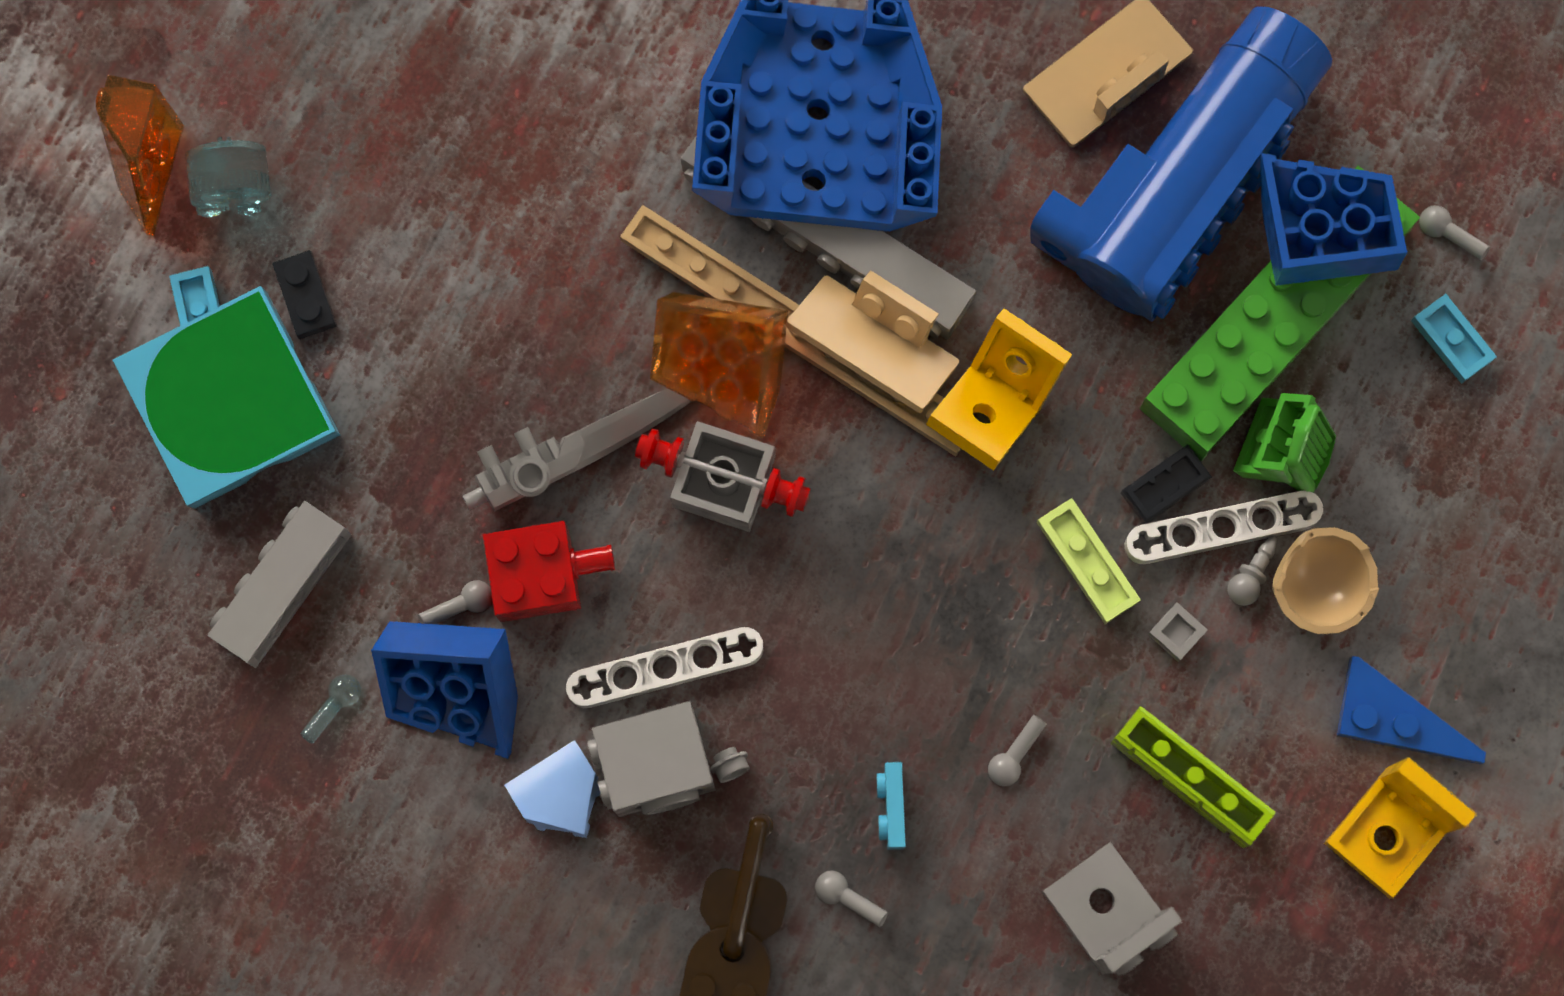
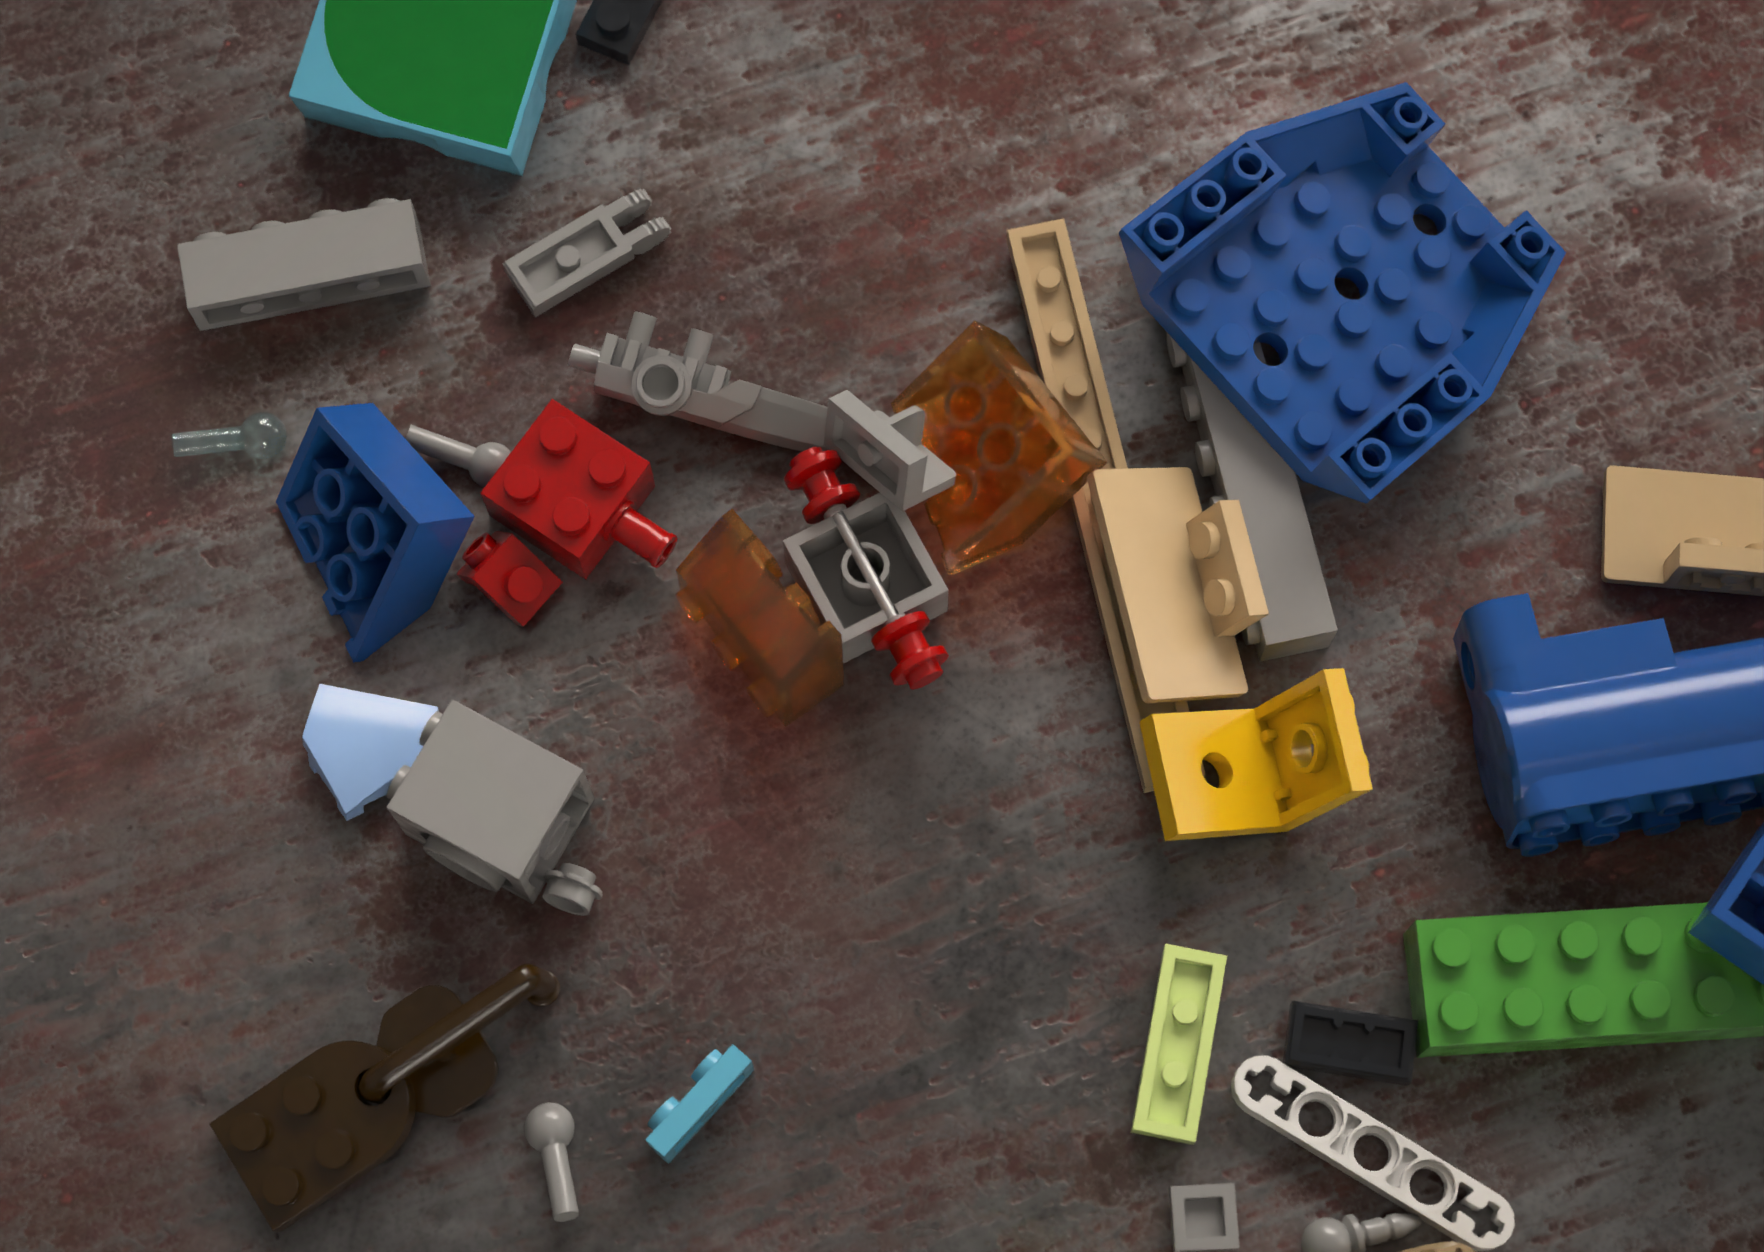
camera: 40 degrees right, 5 degrees down
white beam [566,627,764,708] -> none
light grey bar [988,714,1047,786] -> none
bright green piece [1233,393,1336,493] -> none
none -> red bracket [457,531,563,627]
none -> light grey hinge [503,189,672,317]
none -> clear orange wedge [675,509,844,727]
none -> light grey panel [824,390,956,512]

